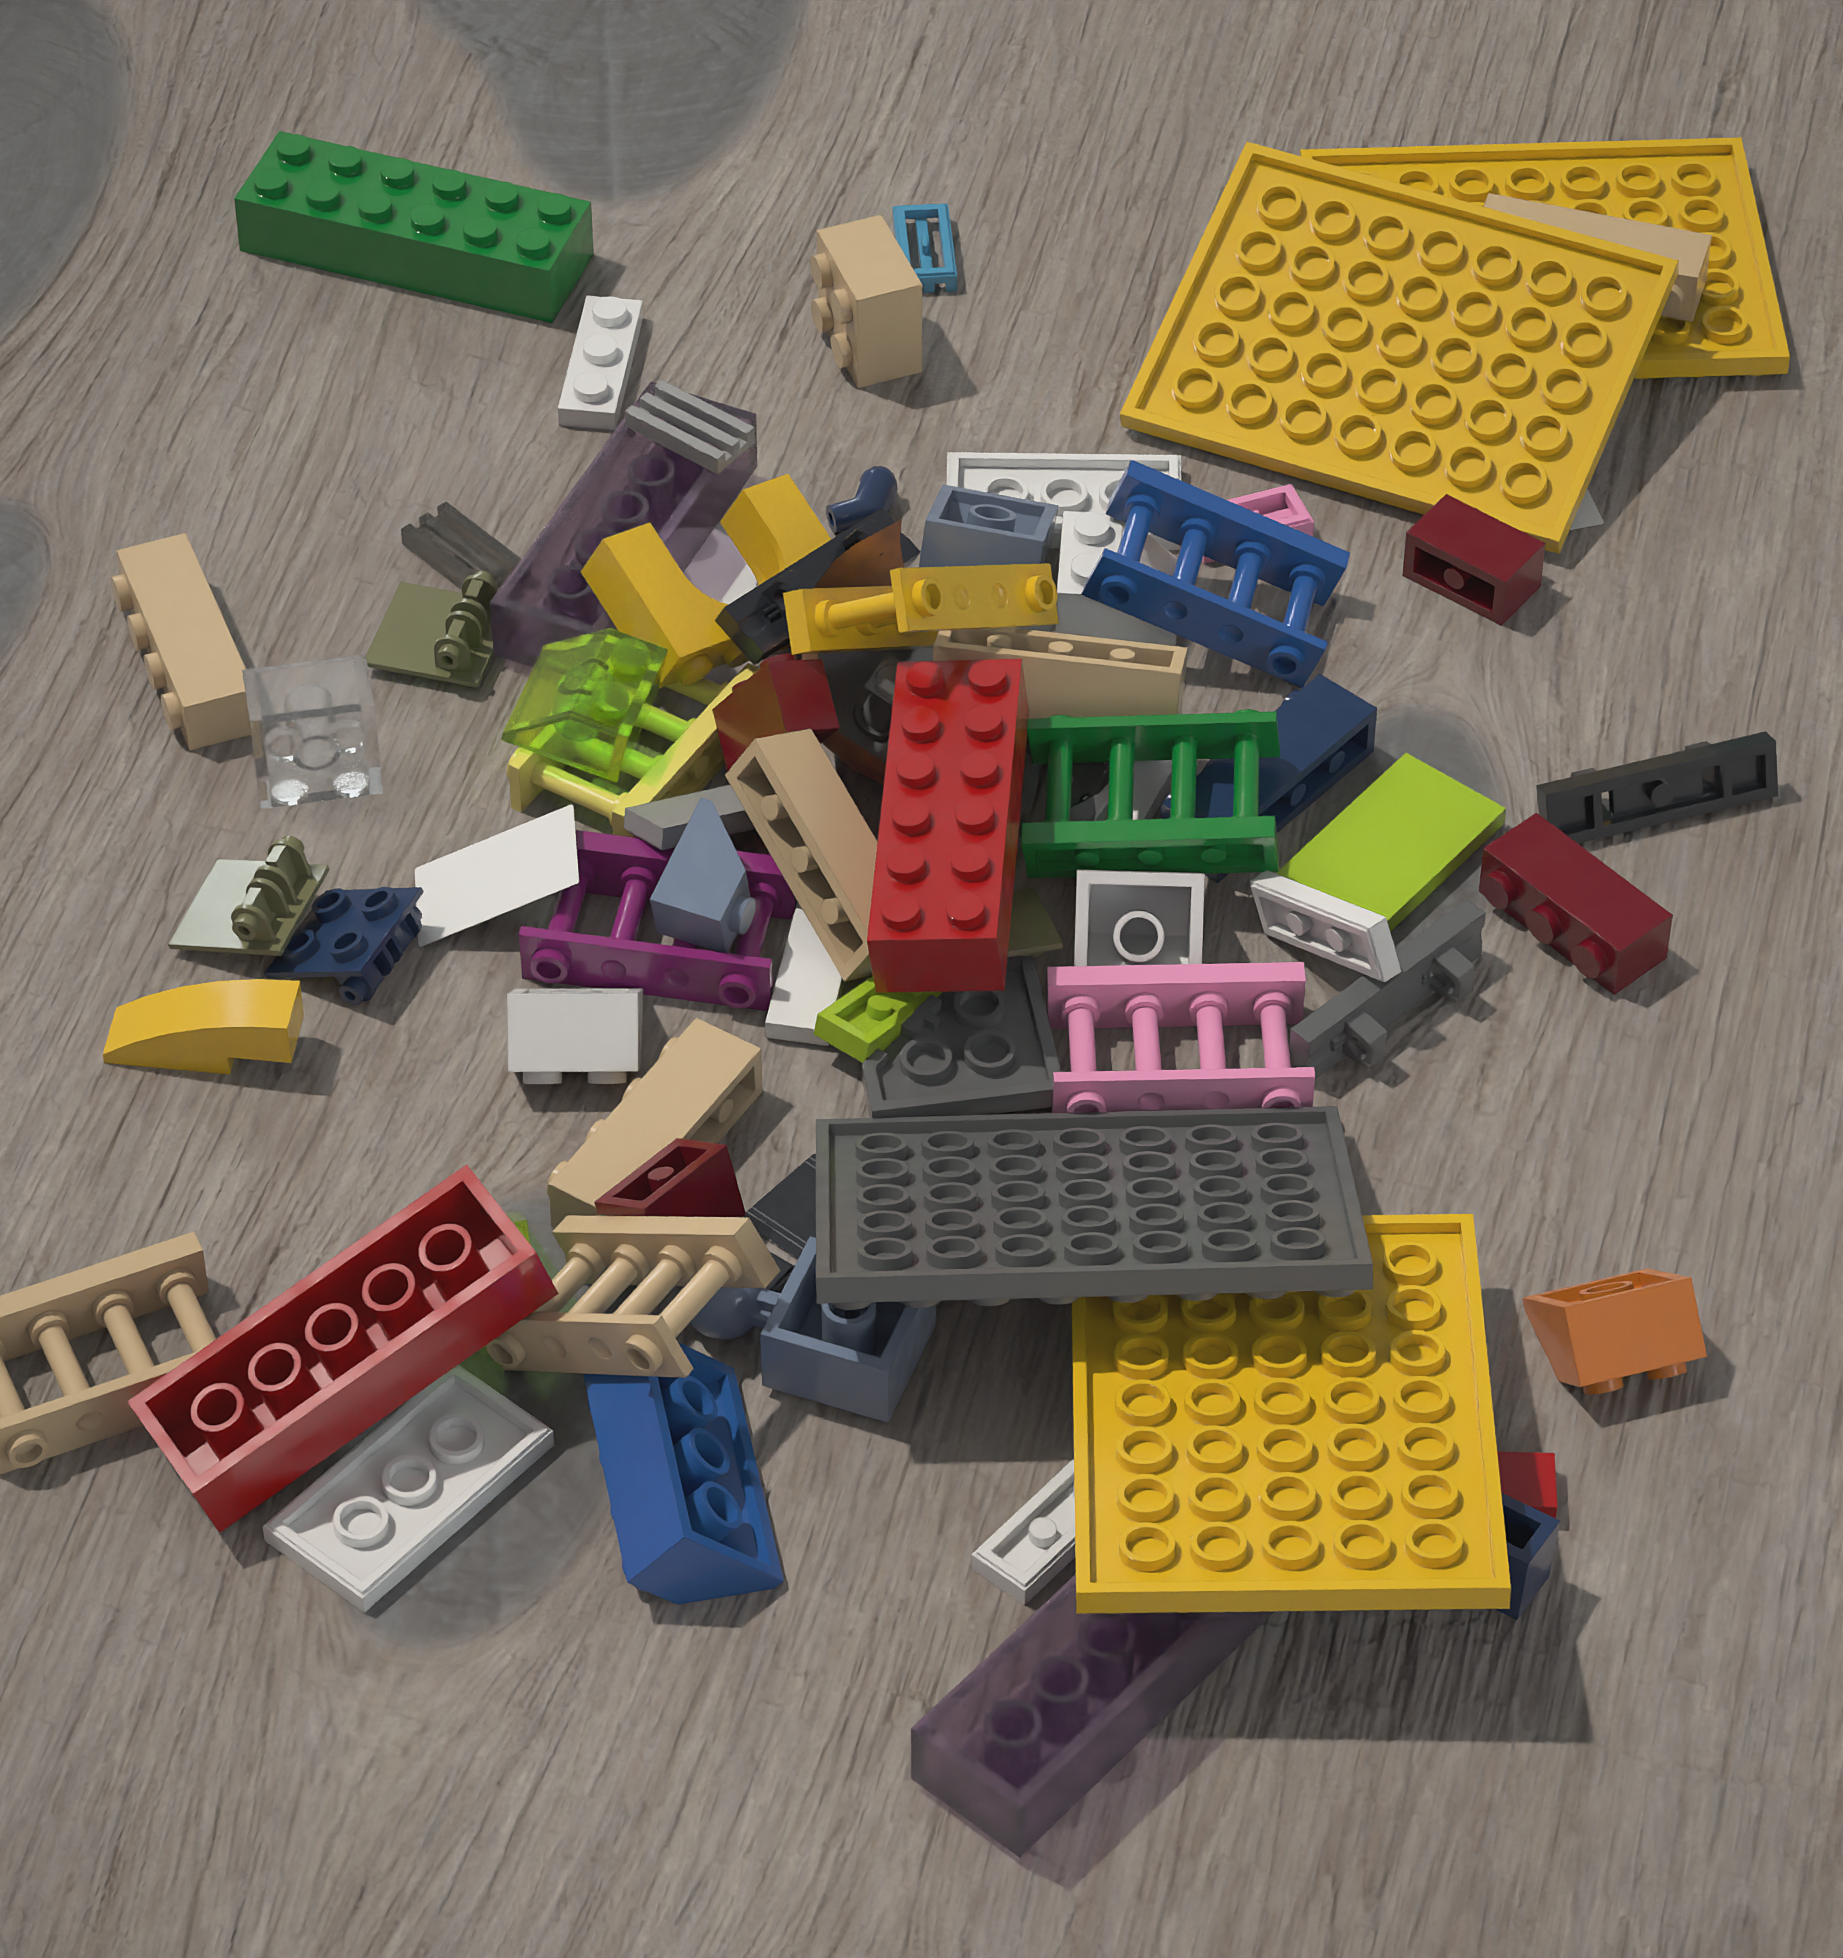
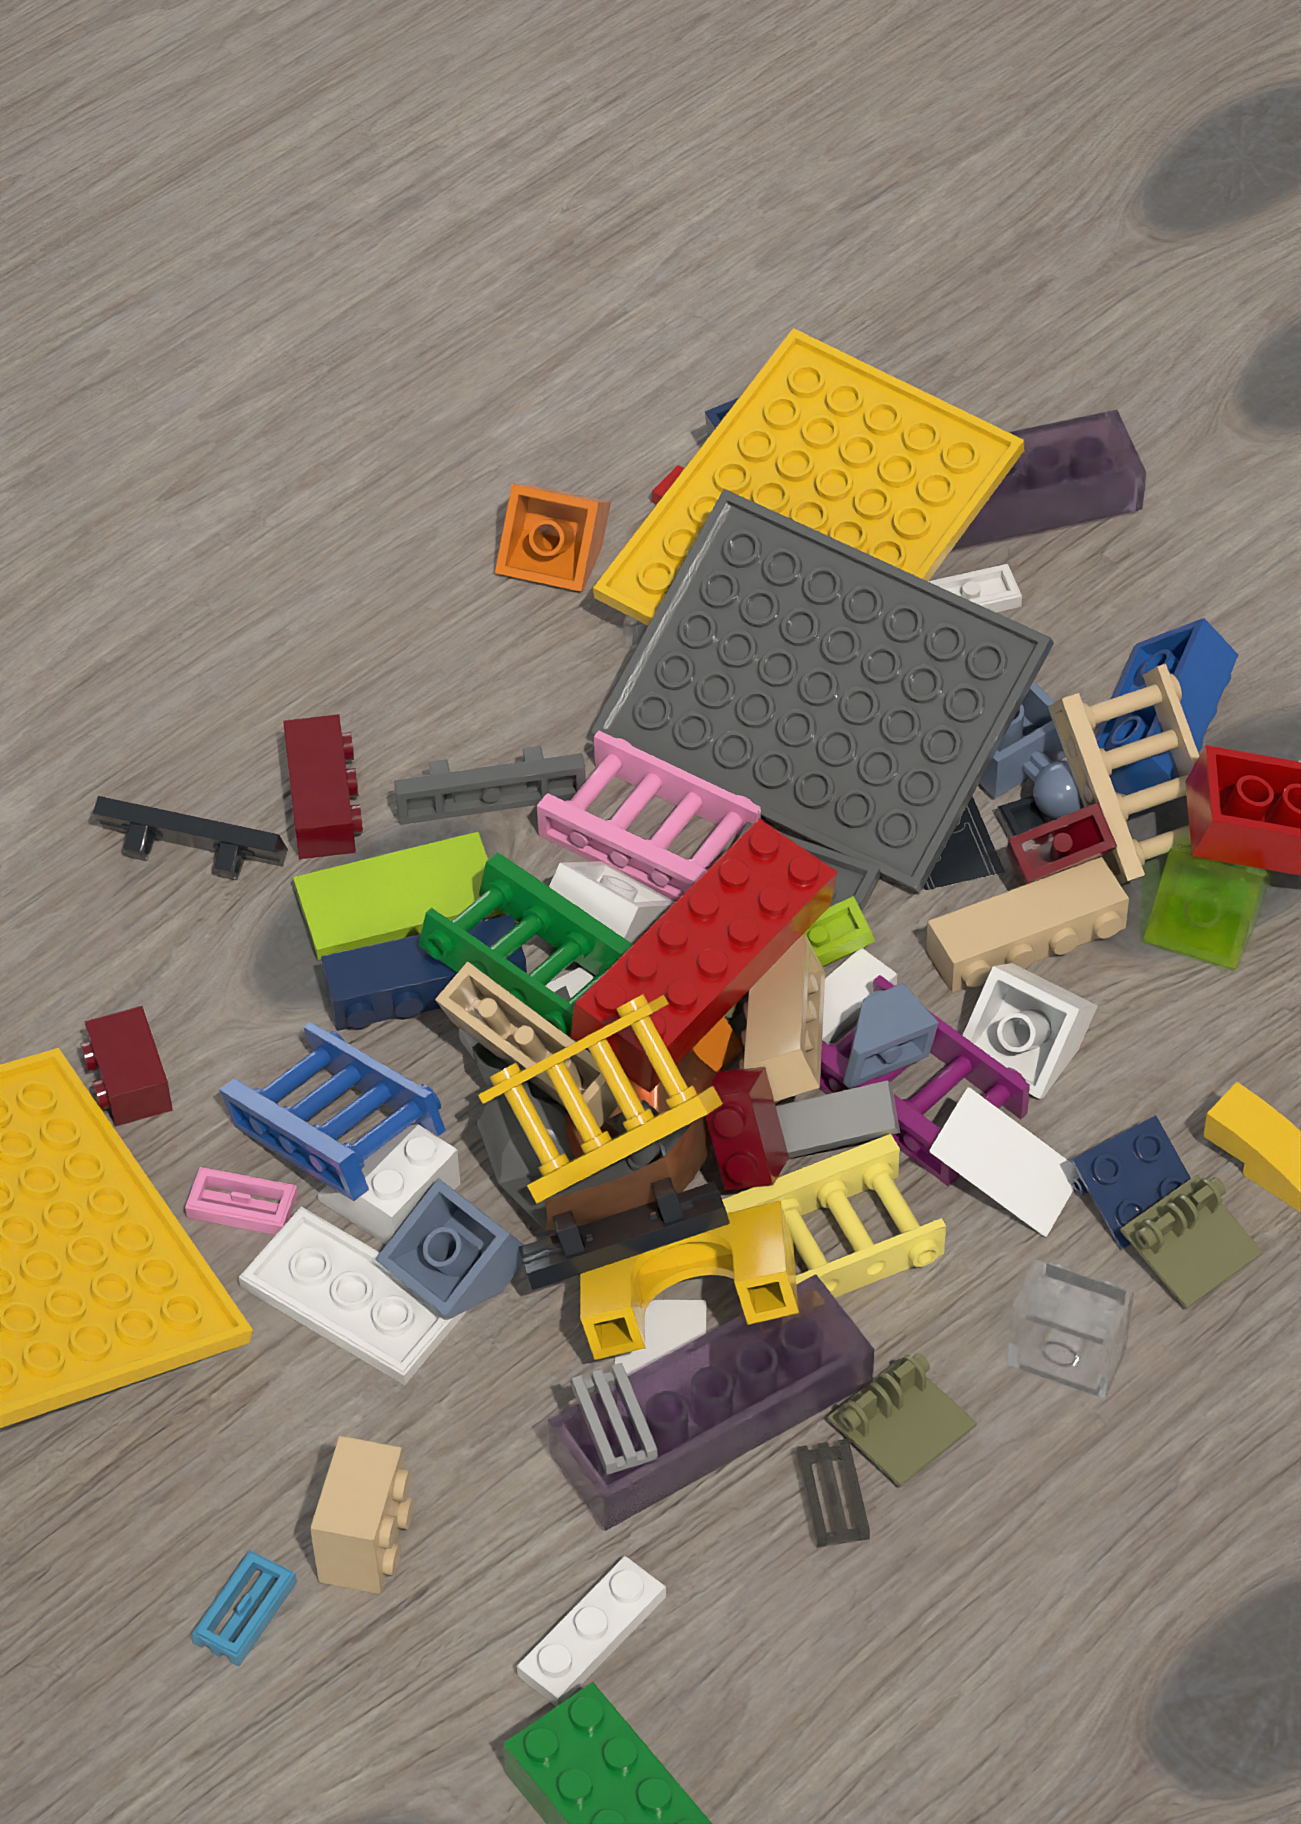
camera: 145 degrees left, 5 degrees up
tan brick [111,533,260,751] -> none
clear neon green slope [501,628,668,783] -> none
dark blue arm [826,466,898,534] -> none
white tile [1250,870,1401,982] -> none

